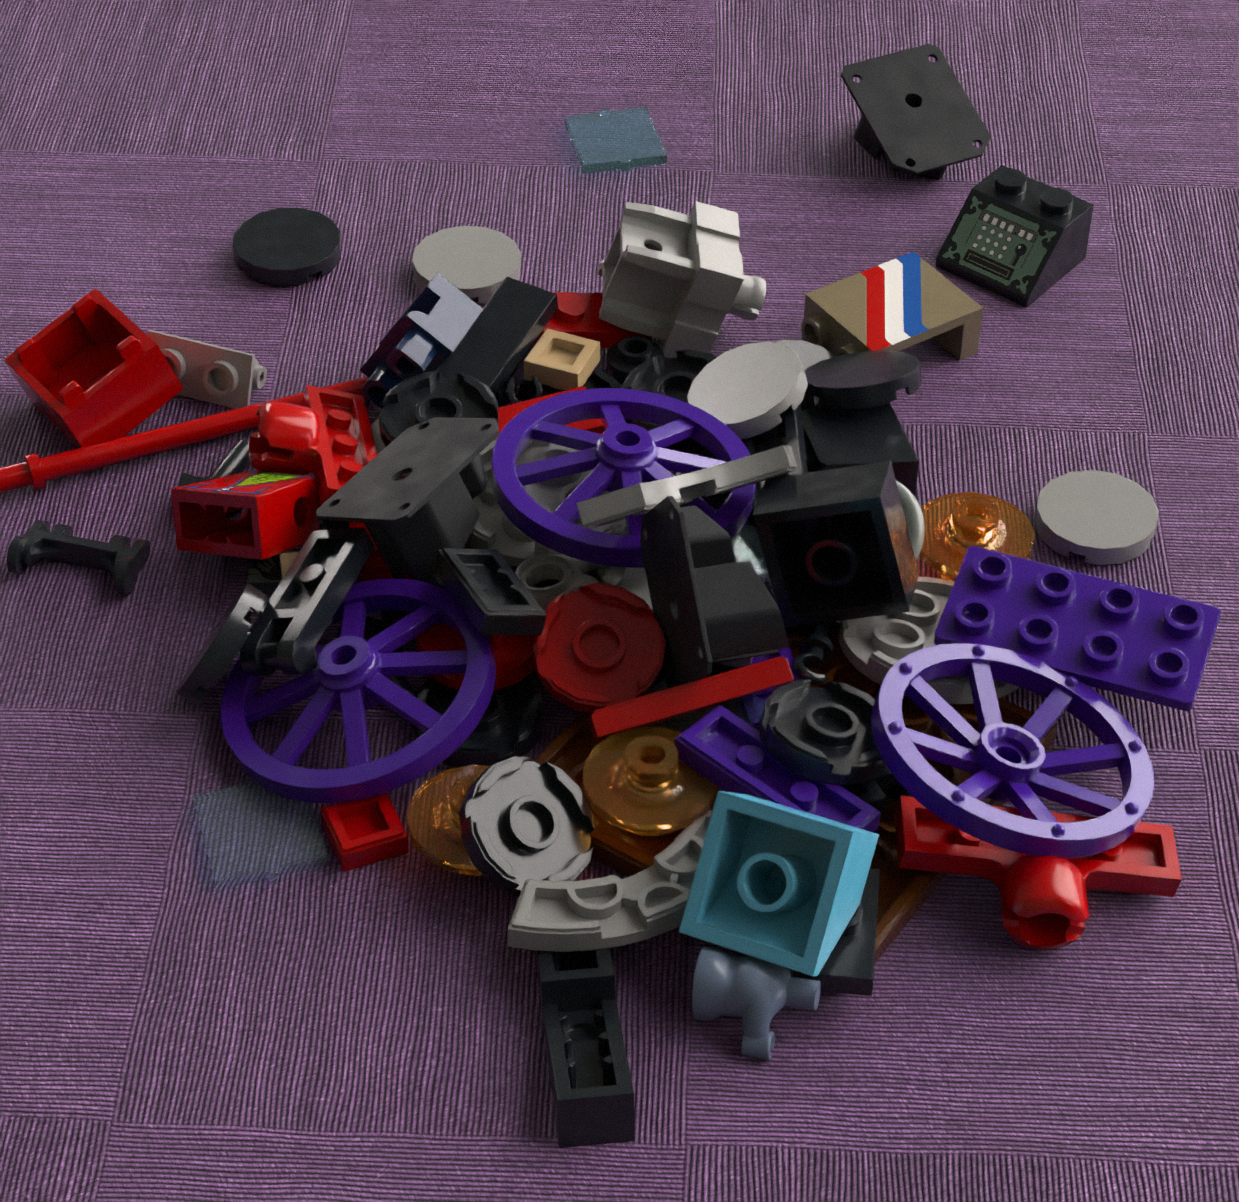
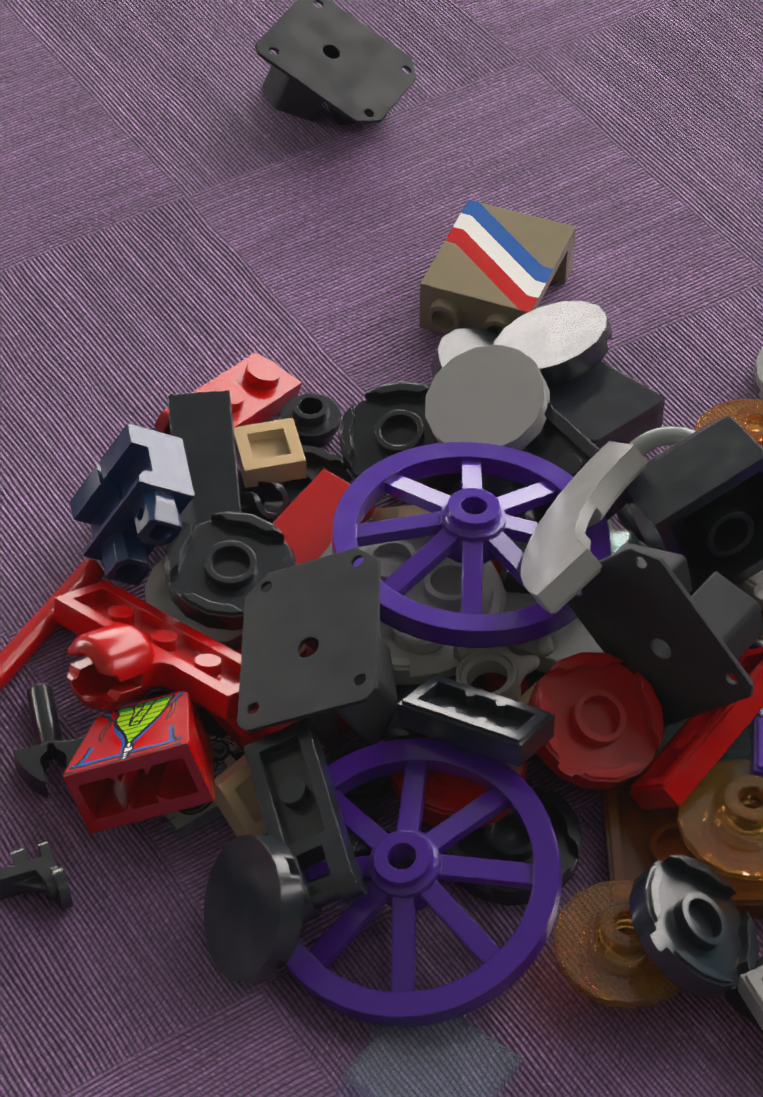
camera: 35 degrees left, 5 degrees up
red tile [320,792,409,872] -> none
light grey tile [412,226,521,304] -> none
clear light blue piece [565,107,667,174] -> none
light grey piece [598,201,766,358] -> none
black slope [936,165,1094,308] -> none

